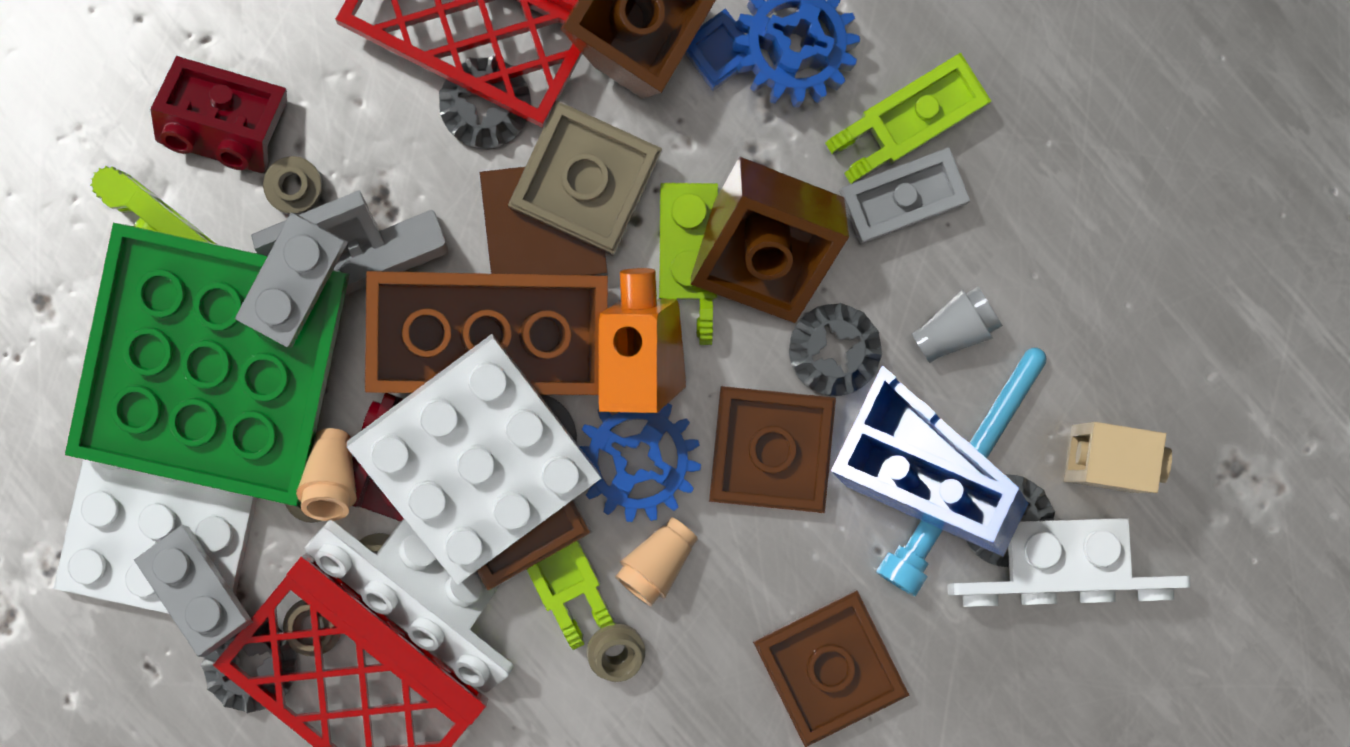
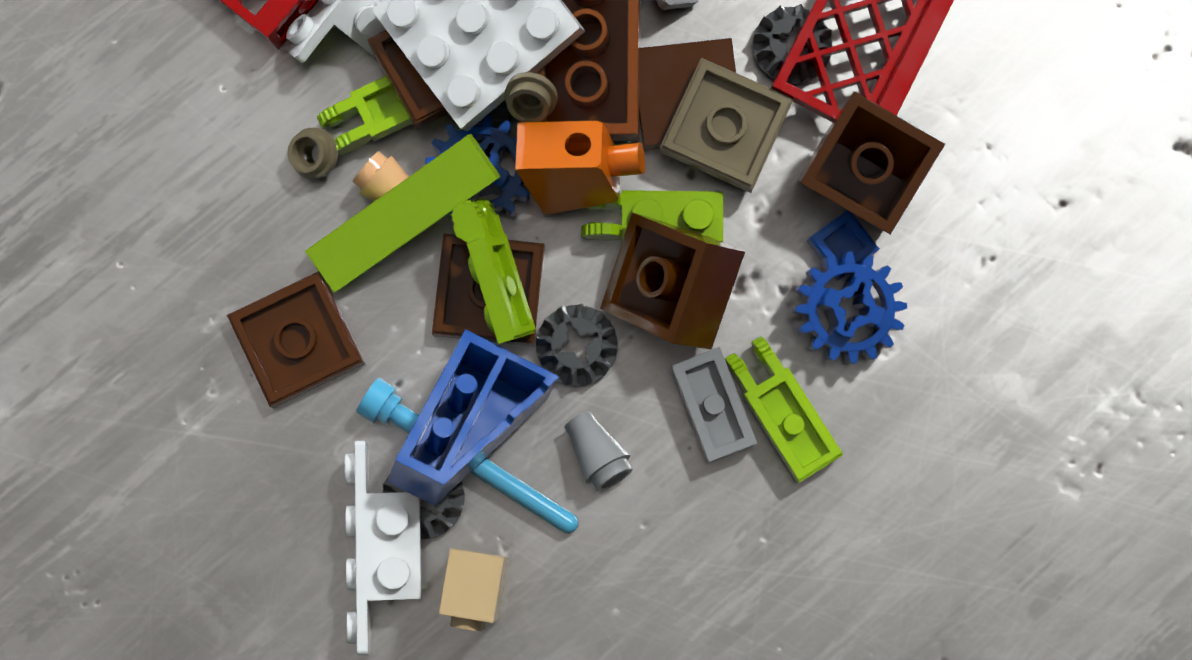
camera: 90 degrees right, 5 degrees down
none -> lime tile [305,134,501,293]
none -> lime hinge [450,198,536,344]
none -> dark tan plate [504,72,558,122]

